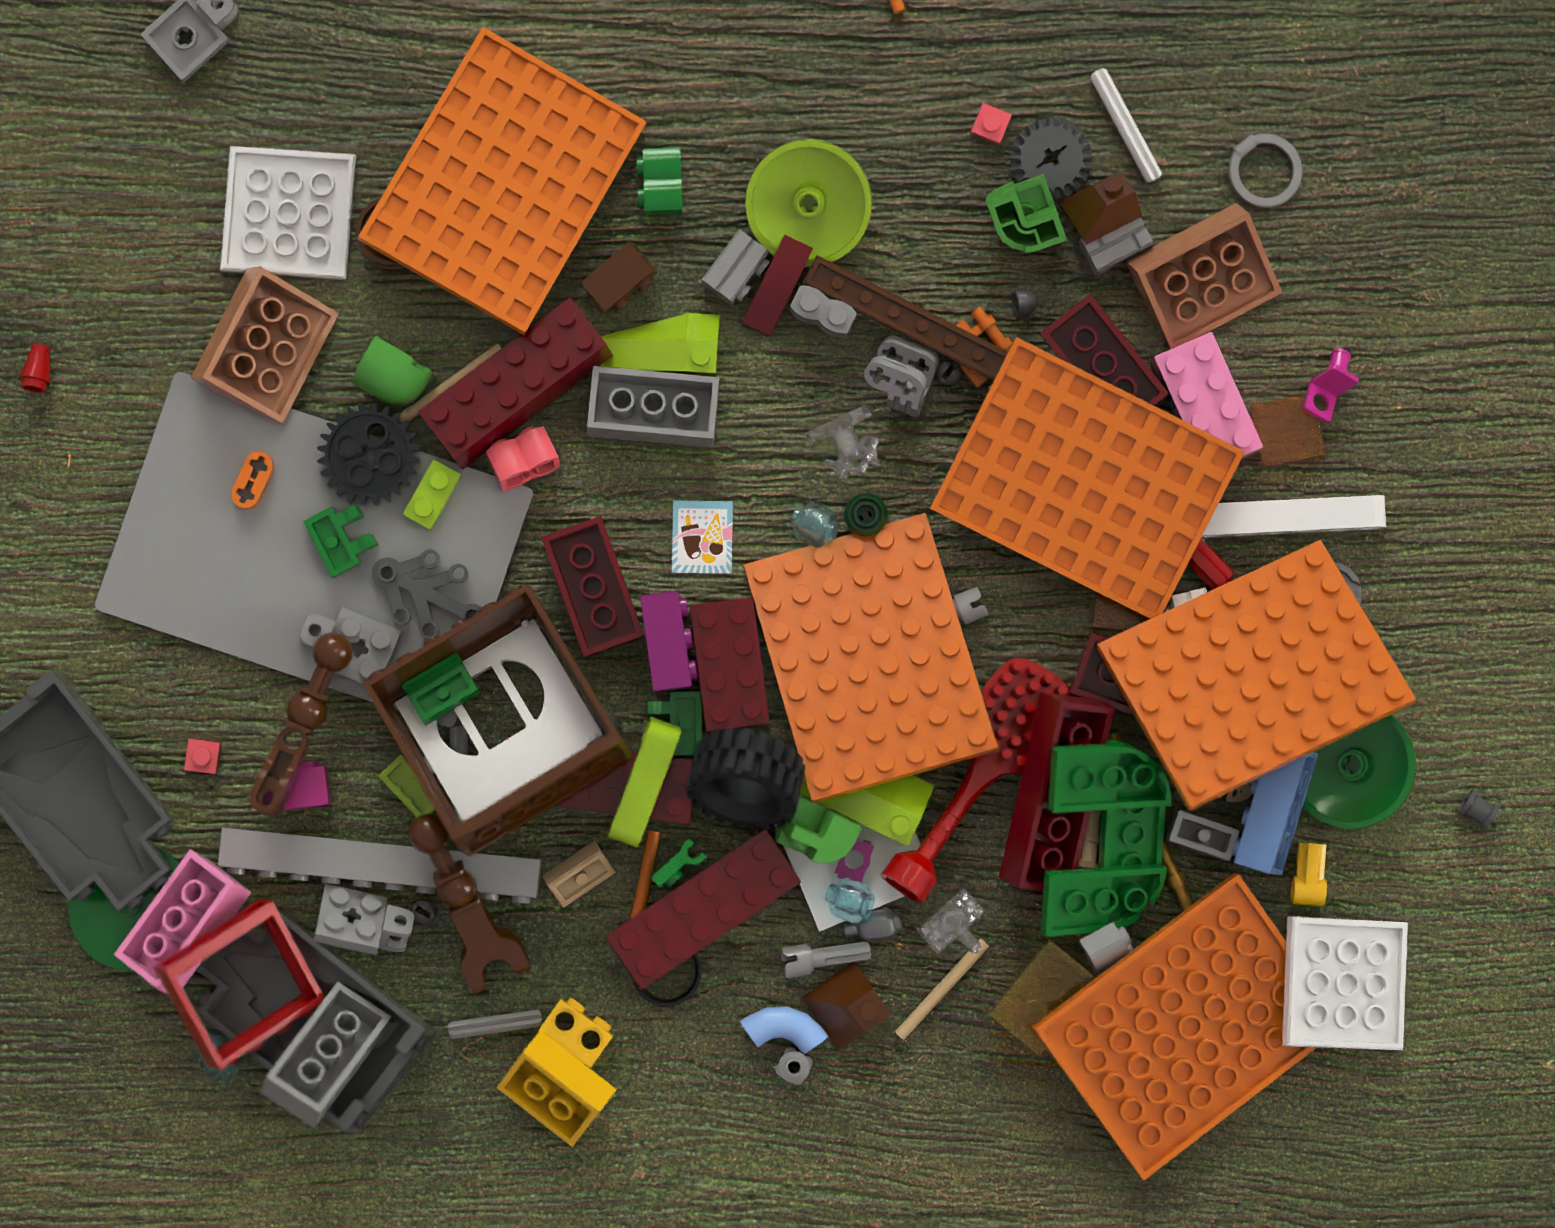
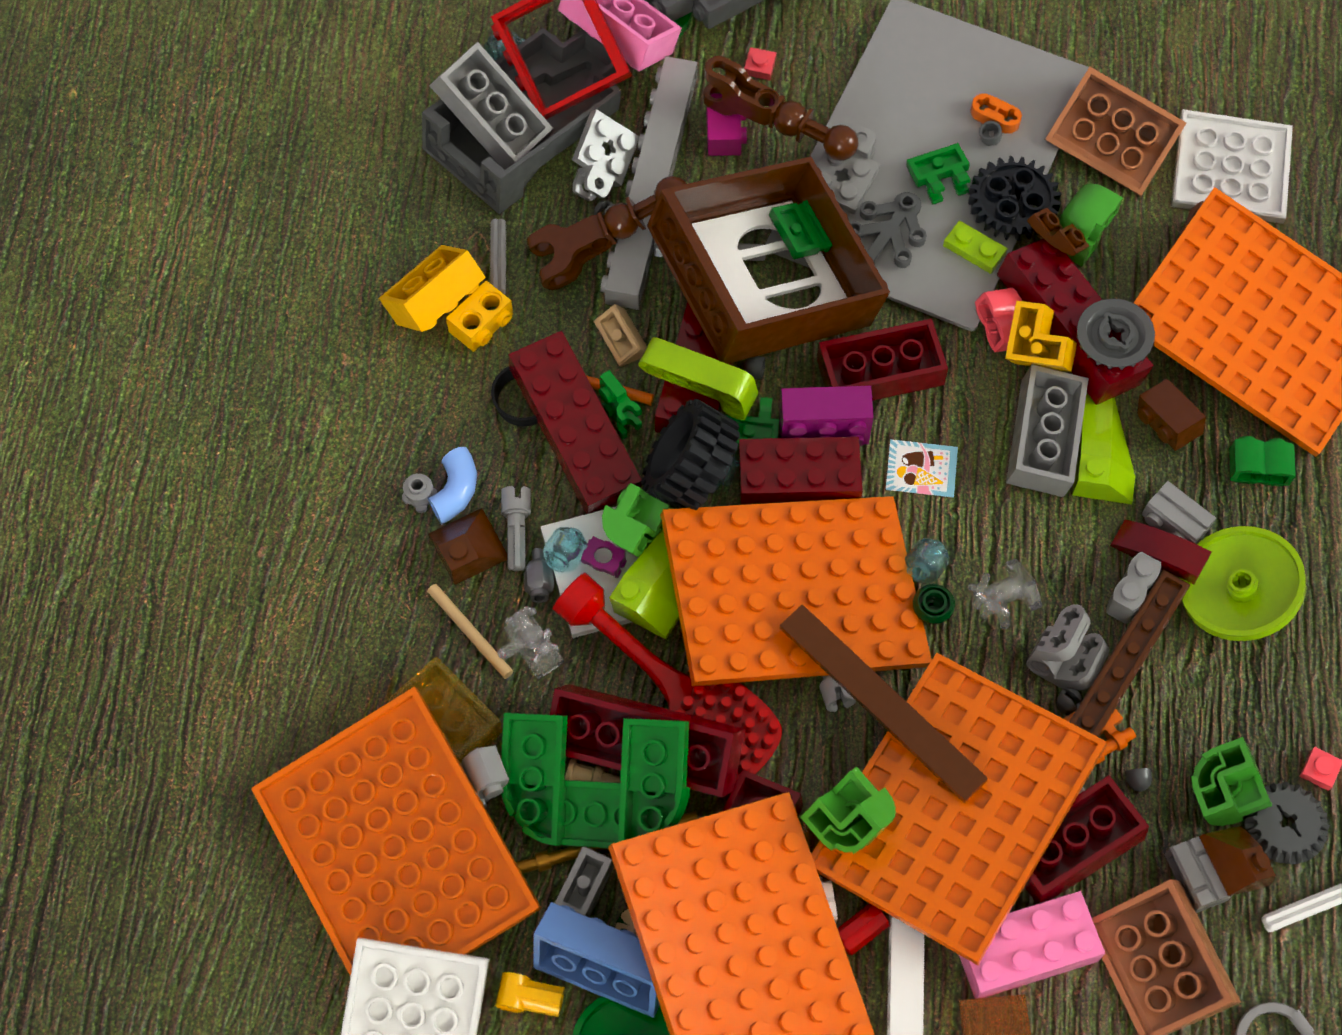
camera: 100 degrees right, 20 degrees down
none -> reddish brown tile [780,604,988,803]
none -> bright green brick [800,767,896,854]
none -> dark grey hinge [979,121,1002,146]
none -> yellow brick [1005,300,1077,372]
none -> reddish brown slope [1026,207,1089,256]
none -> dark grey gear [1076,299,1155,370]

